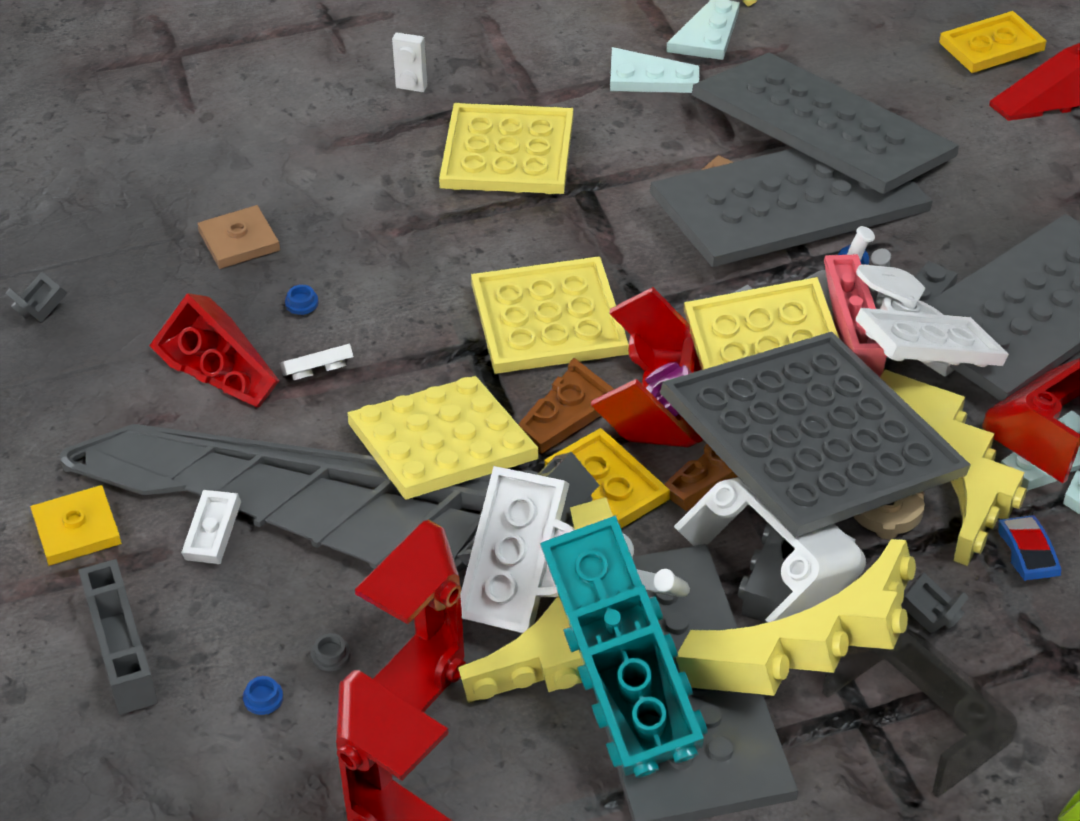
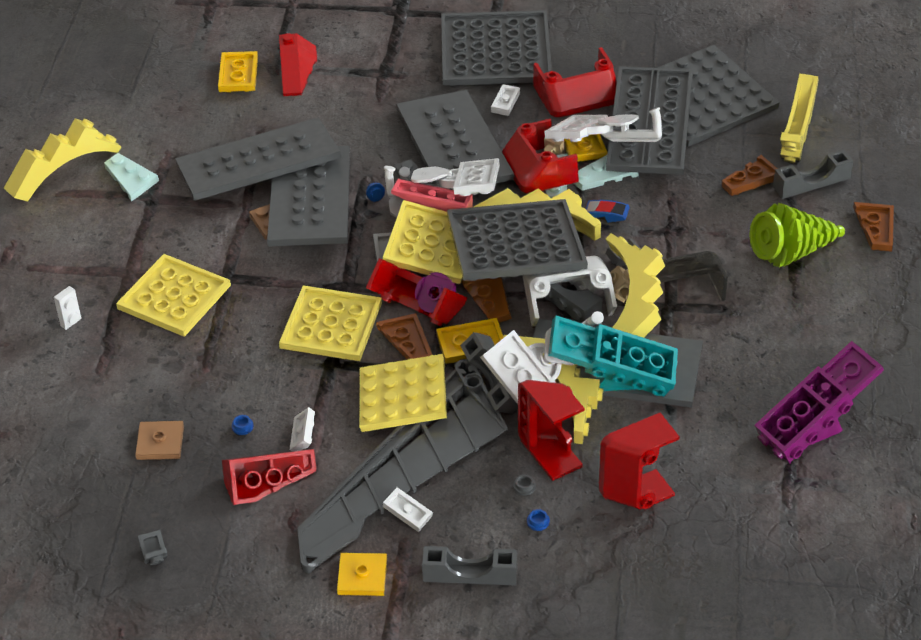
camera: 65 degrees left, 0 degrees up
light aqua wing [610,47,699,93] -> none

